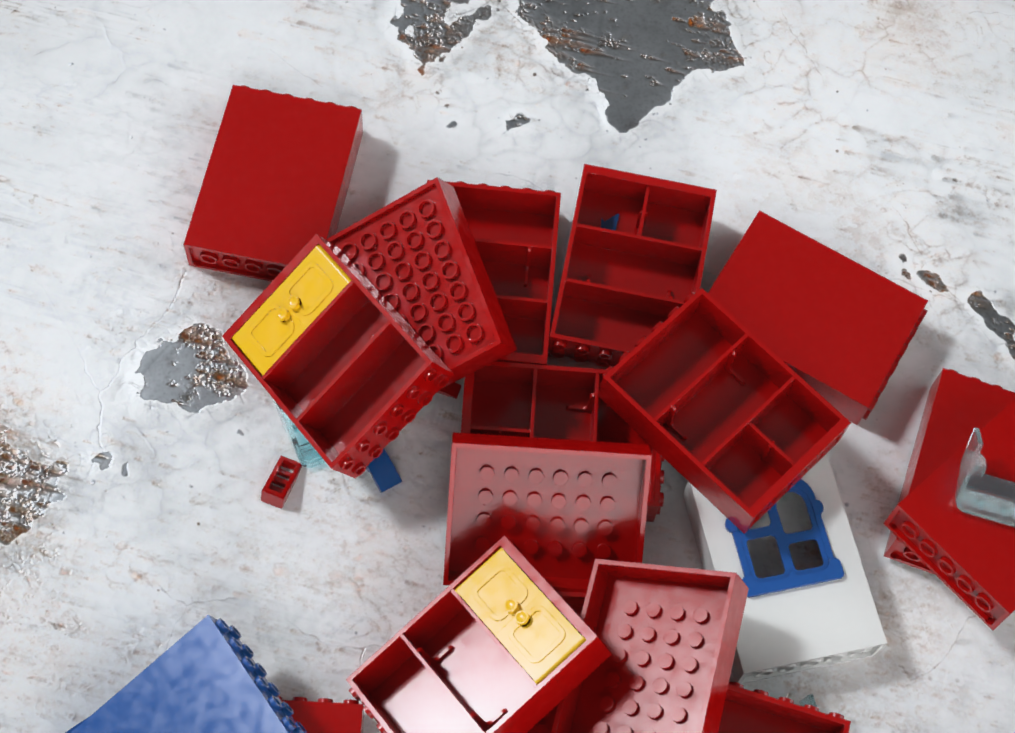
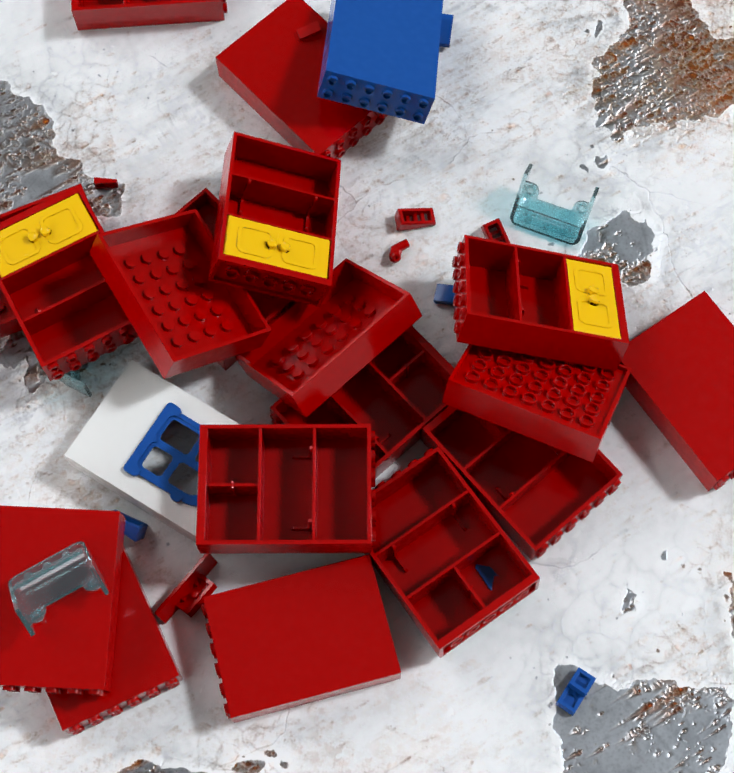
camera: 140 degrees right, 5 degrees up
none -> blue slope [112,509,148,542]
none -> red bracket [155,554,218,623]
none -> red arm [389,239,410,263]
none -> red slope [395,208,436,231]
none -> clear light blue windscreen [510,164,599,245]
none -> blue slope [556,667,596,716]

